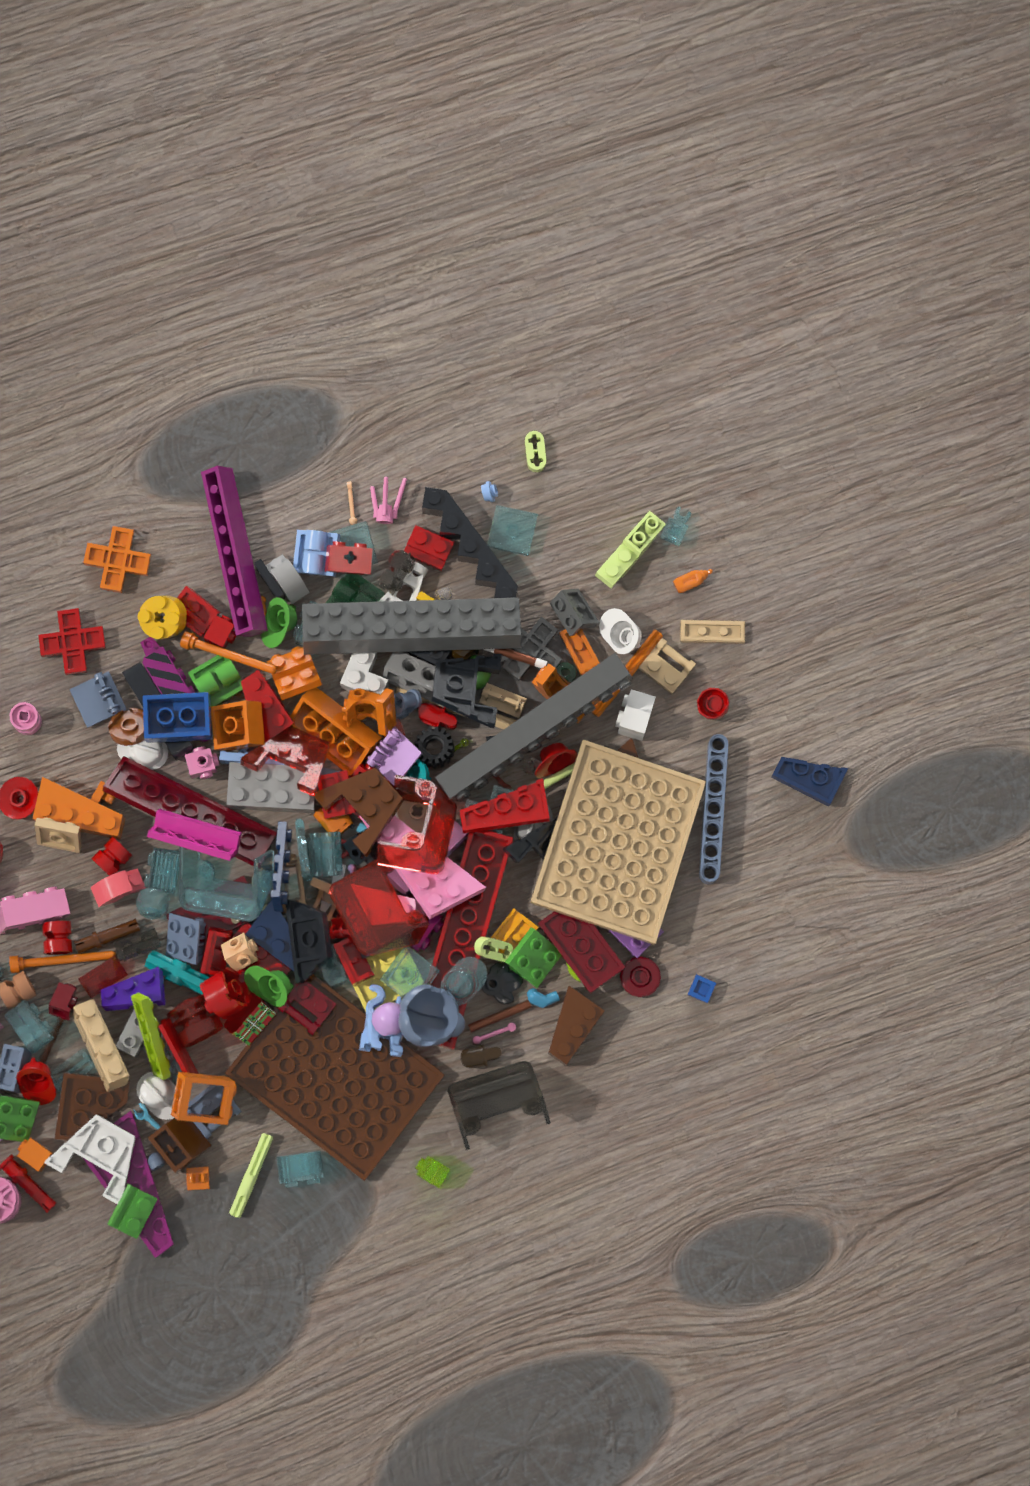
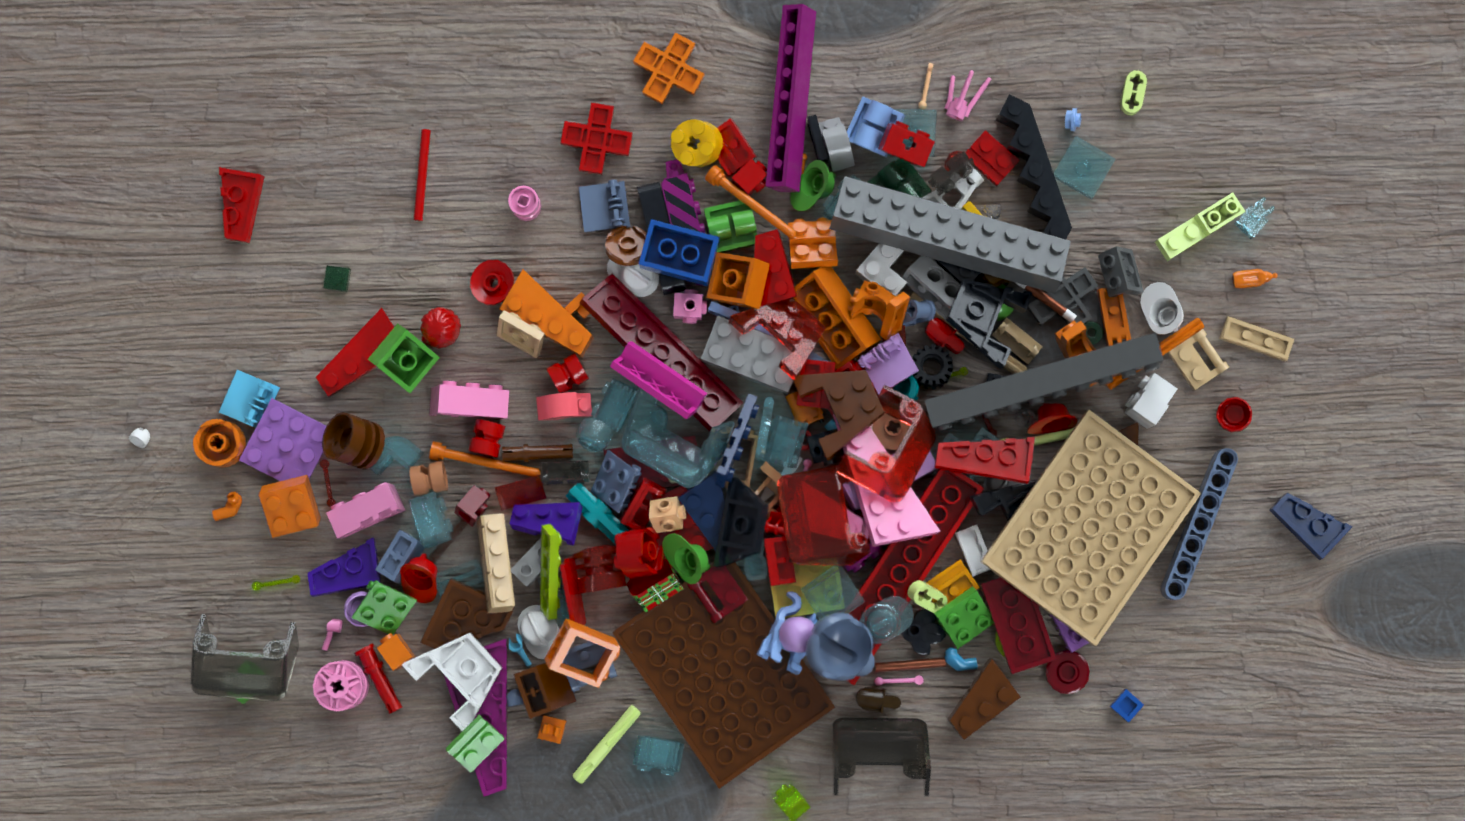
camera: 25 degrees right, 5 degrees up
none -> white plate [955,525,990,577]

